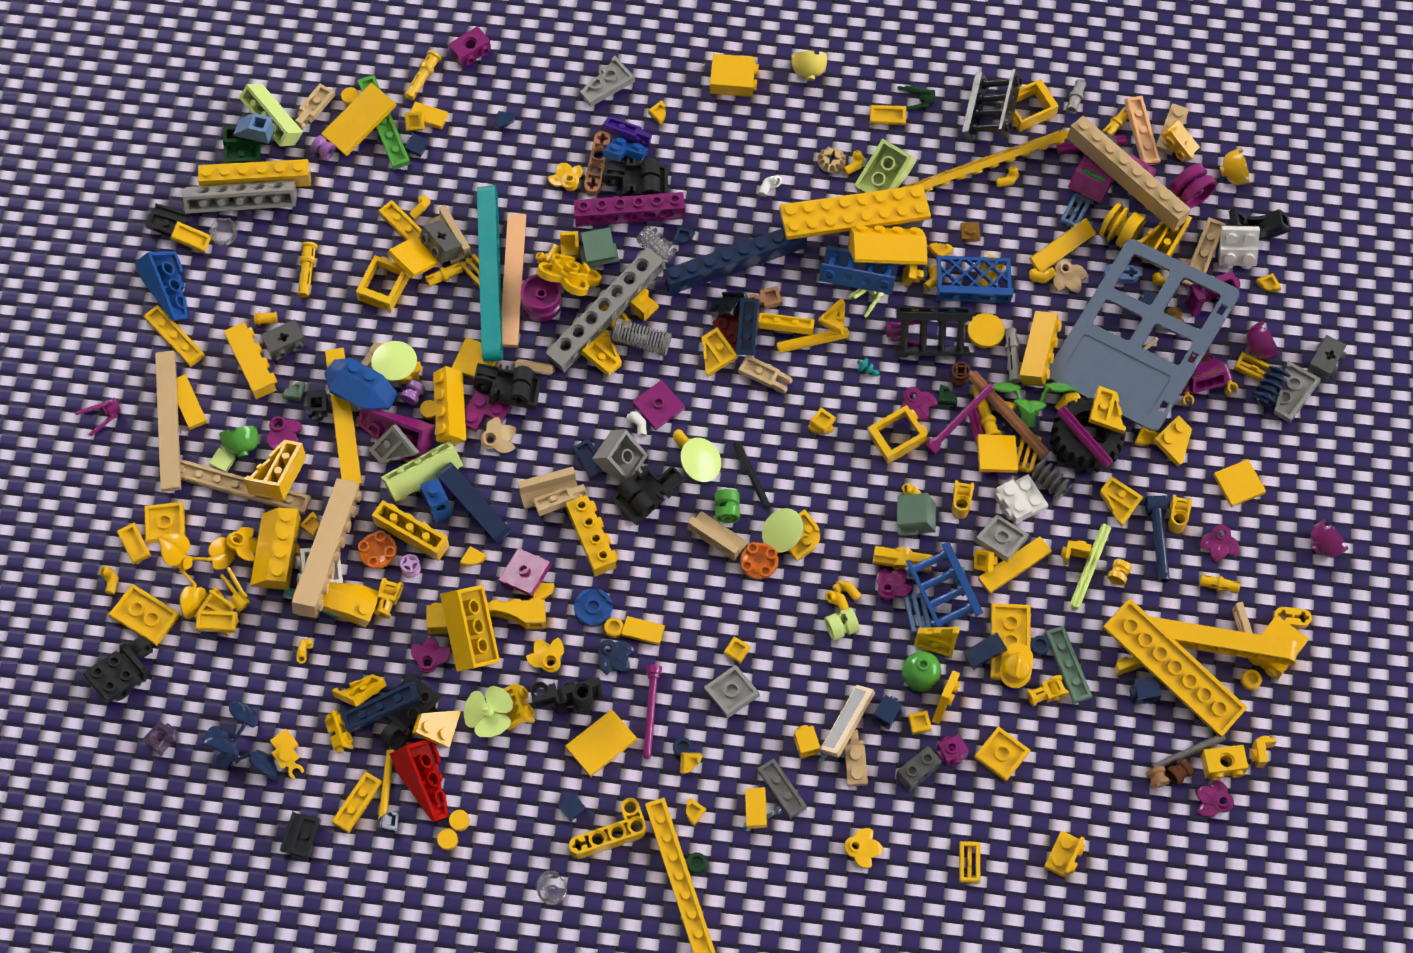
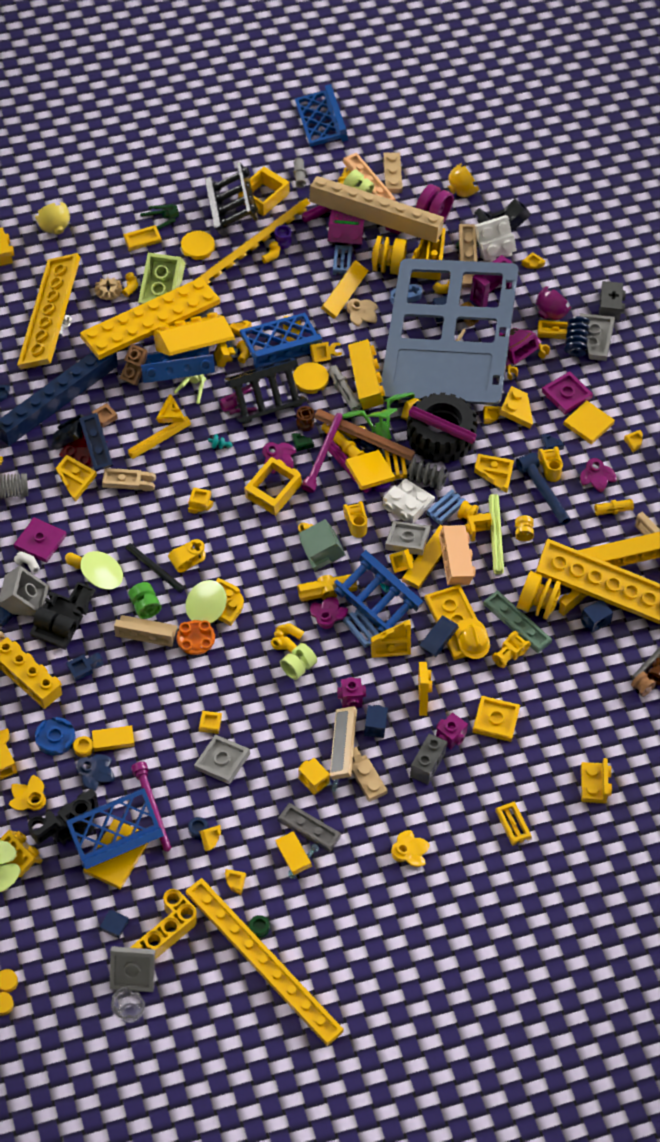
camera: 25 degrees left, 10 degrees down
yellow tile [758,313,815,335] -> none
bright green cylinder [901,651,942,692] -> none
yellow tile [908,711,932,735] -> none
pearl gold plate [960,222,981,242] -> none
yellow arm [1029,267,1057,284] -> none
dark blue tile [1031,636,1050,656] -> none
yellow wing [1088,386,1126,434] -> none
yellow bracket [1161,120,1199,162] -> none
none -> yellow plate [17,253,81,369]
none -> dark blue plate [66,653,104,682]
none -> blue fence [66,788,164,869]
none -> light grey plate [110,947,155,992]
none -> medium nougat slope [120,344,148,386]
none -> yellow piece [168,539,206,573]
none -> yellow tile [181,231,215,260]
none -> dark purple wheel [275,225,292,249]
none -> blue fence [295,84,348,147]
none -> yellow plate [310,342,342,363]
none -> magenta brick [337,677,366,708]
none -> yellowish green wheel [343,169,375,193]
none -> medium blue tile [427,489,466,525]
none -> light nougat brick [439,525,476,585]
none -> yellow wheel [457,500,479,520]
none -> yellow wheel [516,570,562,619]
none -> dark blue tile [541,434,564,450]
none -> magenta plate [542,371,593,415]
none -> yellow tile [624,430,643,452]

